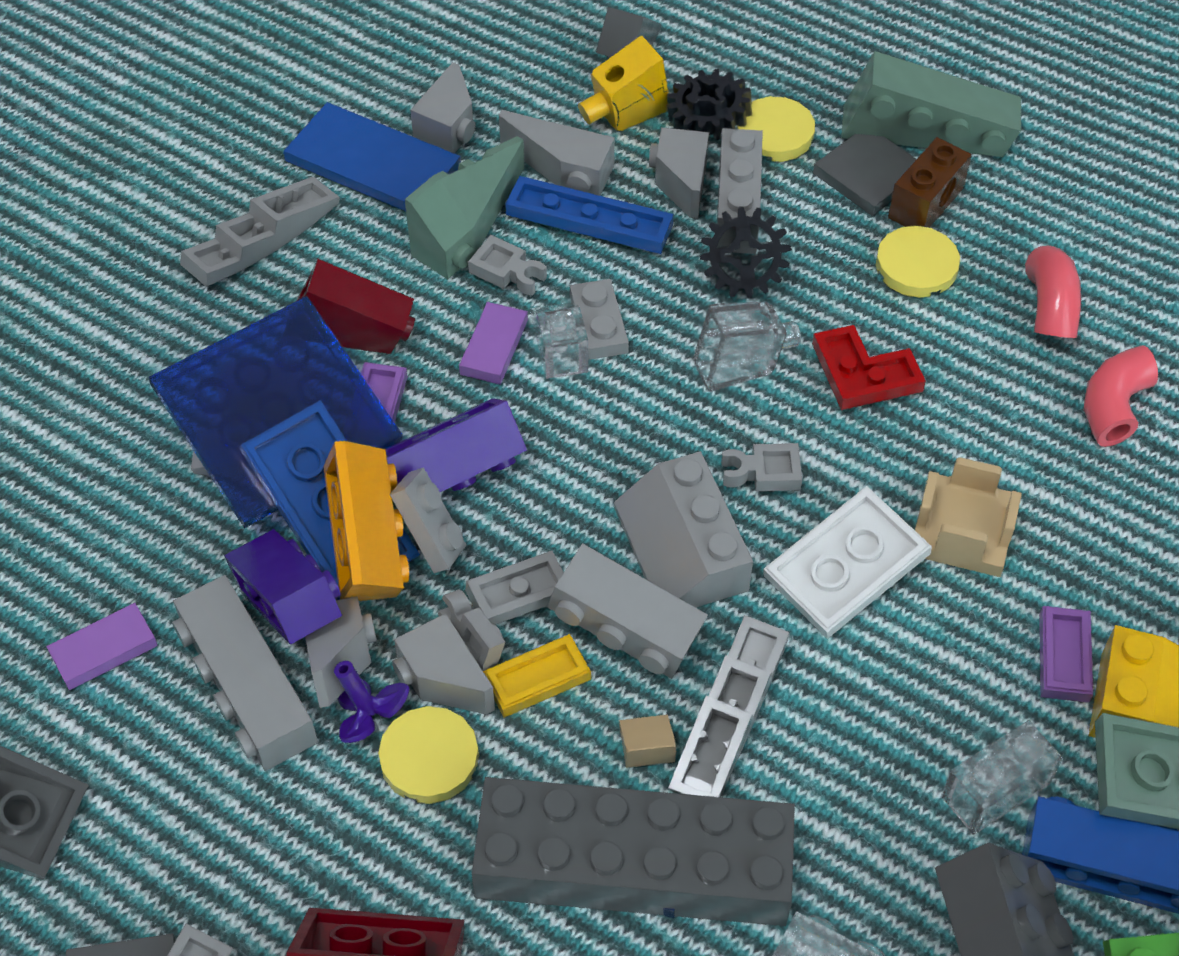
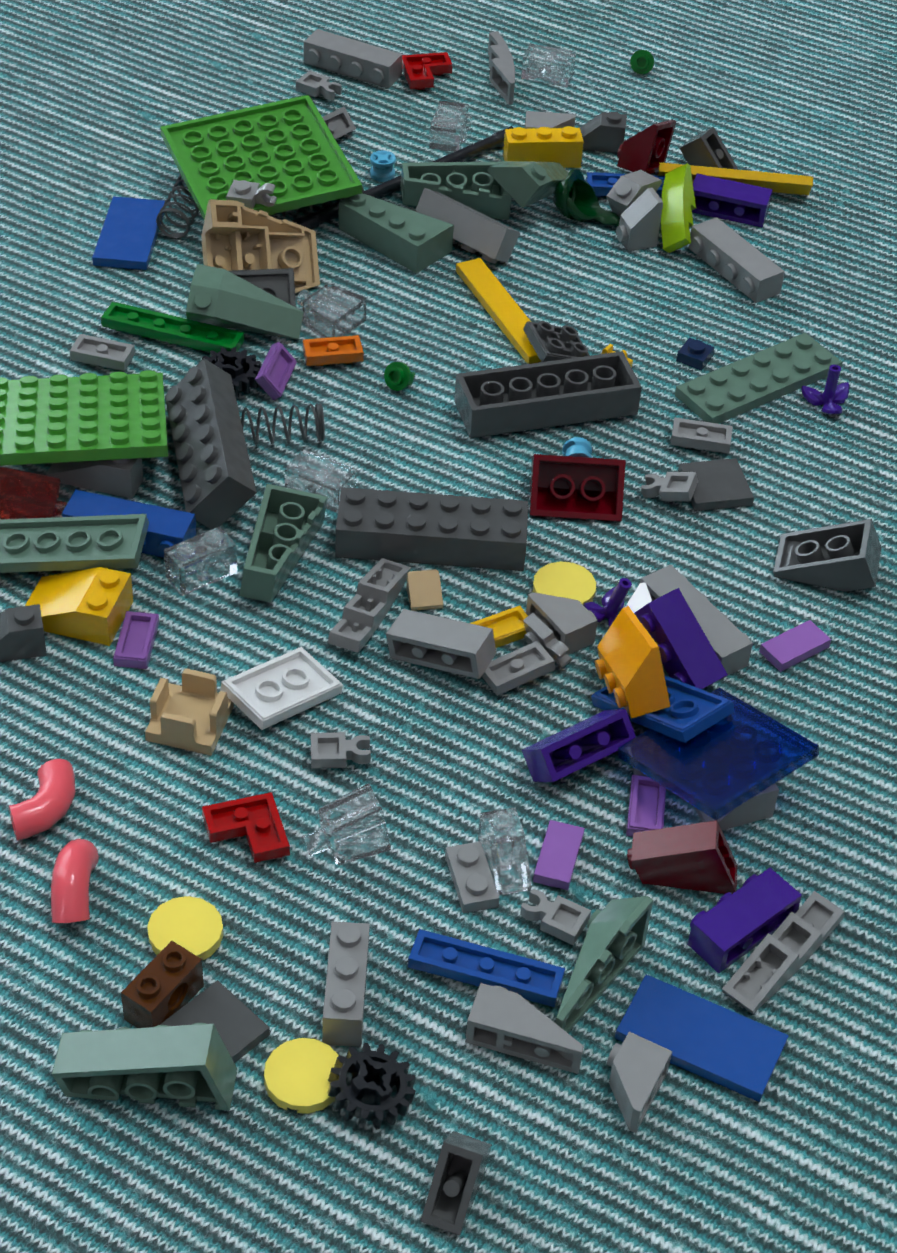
camera: 175 degrees right, 10 degrees down
light grey plate [390,467,467,573] -> none
yellow torso [578,36,669,131] -> none
light grey slope [614,451,753,608] -> none
light grey slope [649,127,709,219] -> none
black gear [700,206,791,298] -> none
none -> sand green wedge [239,484,328,603]
none -> dark purple brick [687,868,802,973]

